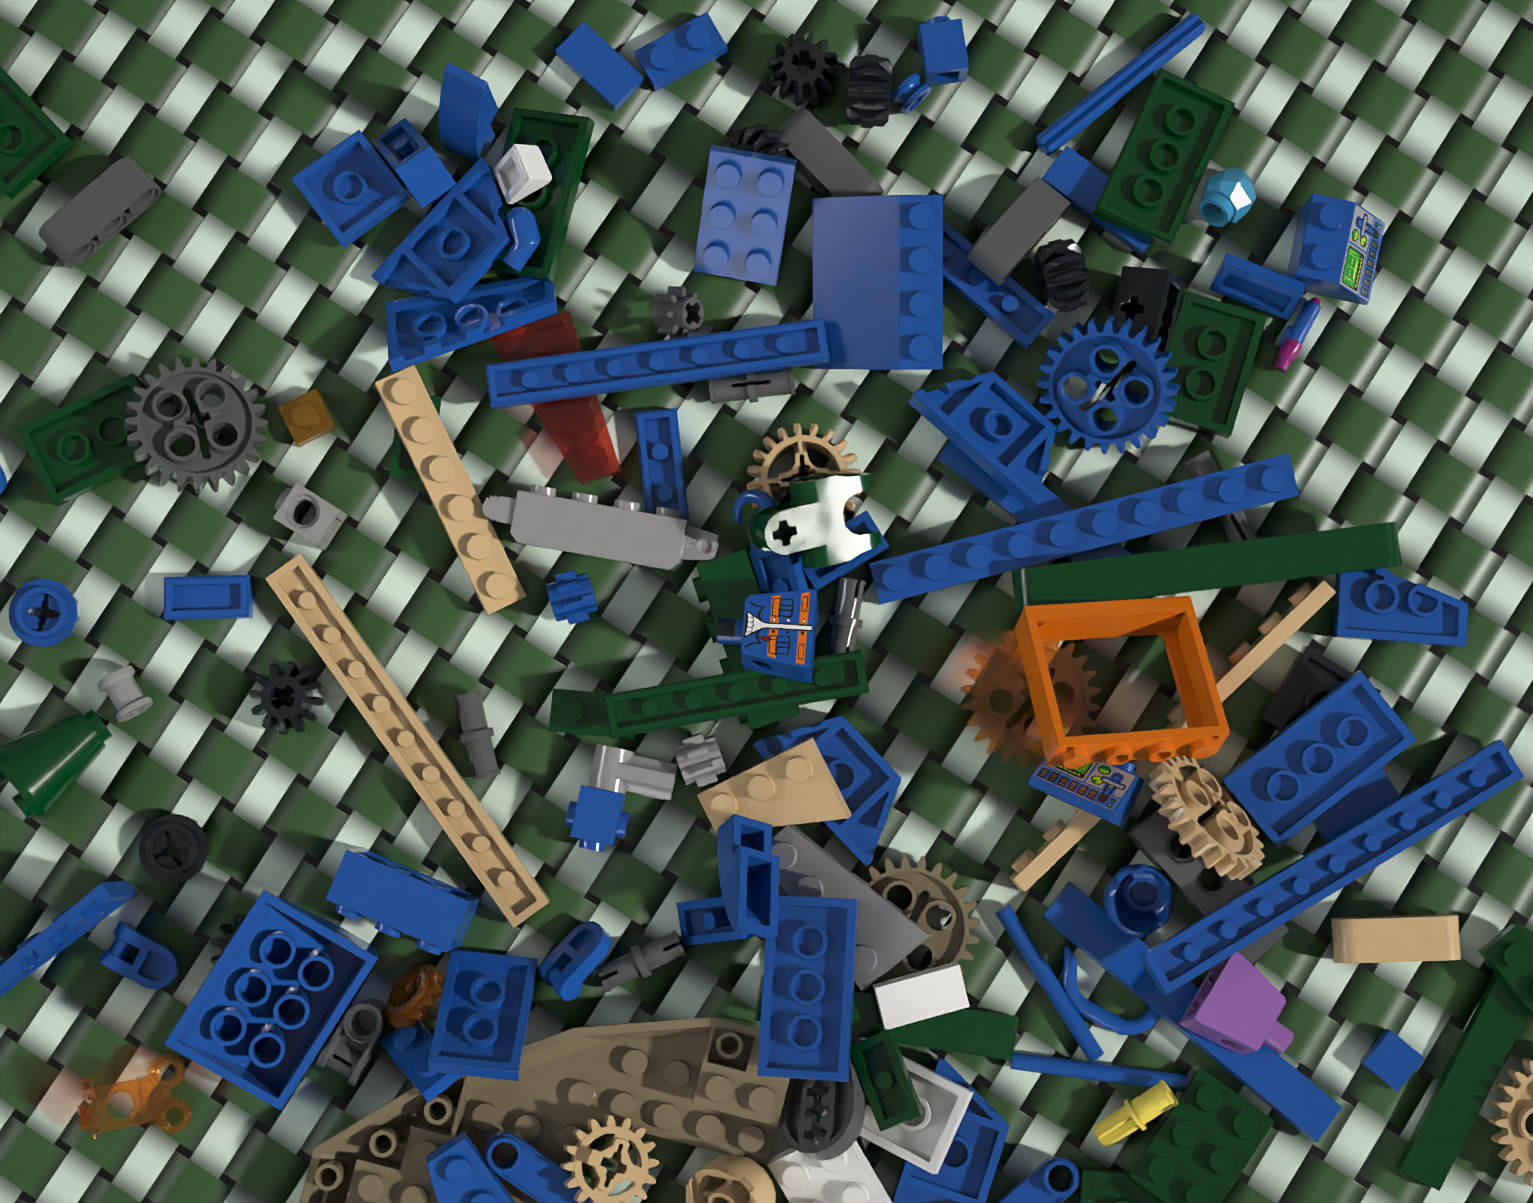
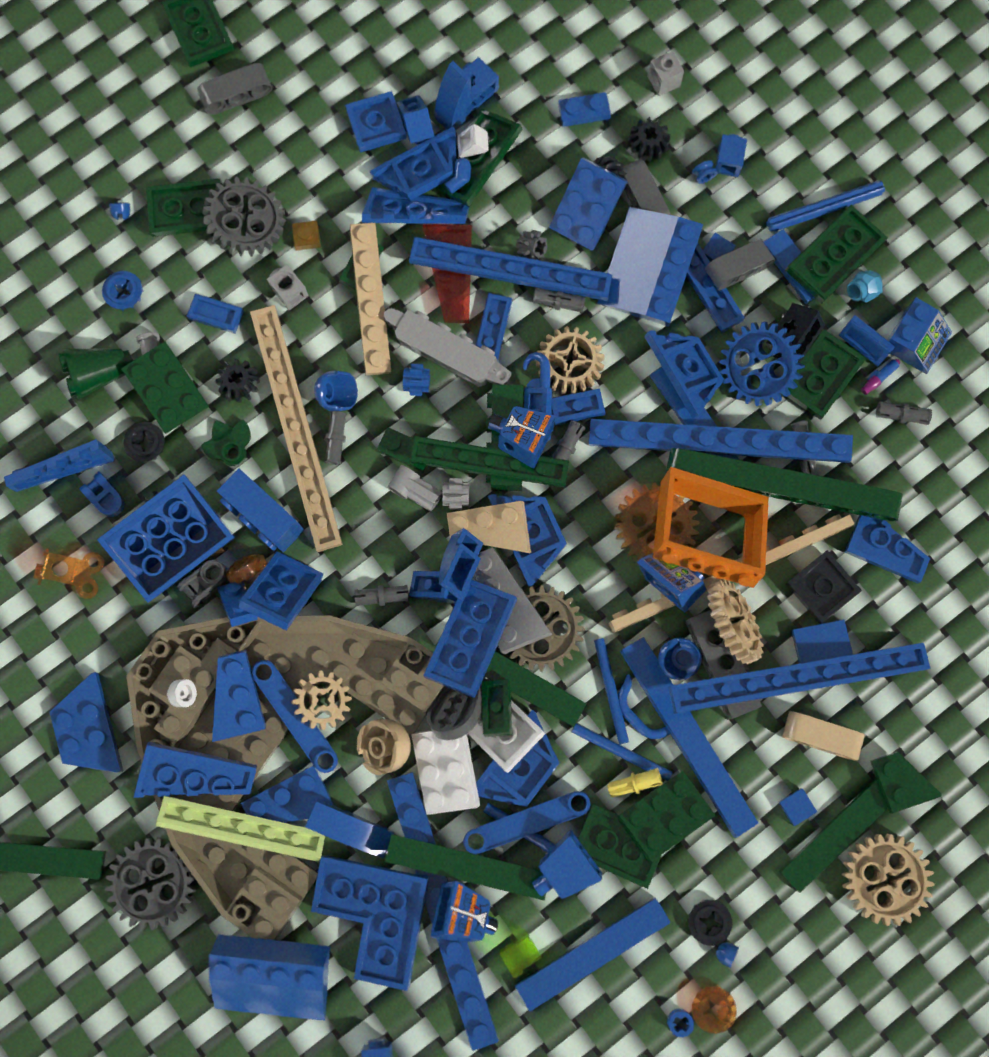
camera: 20 degrees right, 5 degrees down
blue plate [538,921,611,1001] -> none
blue tile [555,22,644,111] -> none
blue brick [565,785,630,852] -> none
piece [747,472,882,569] -> none
black gear [846,54,892,128] -> none
white tile [872,961,970,1030] -> none
black gear [1034,238,1091,313] -> none
medium lavender torso [1178,952,1294,1055] -> none
blue plate [1220,670,1417,848] -> none
none -> dark green plate [121,341,210,434]
none -> dark green plate [201,420,251,466]
none -> blue hair [314,370,358,411]
none -> blue brick [462,57,499,118]
none -> blue tile [703,233,736,262]
none -> dark grey pin [876,401,932,425]

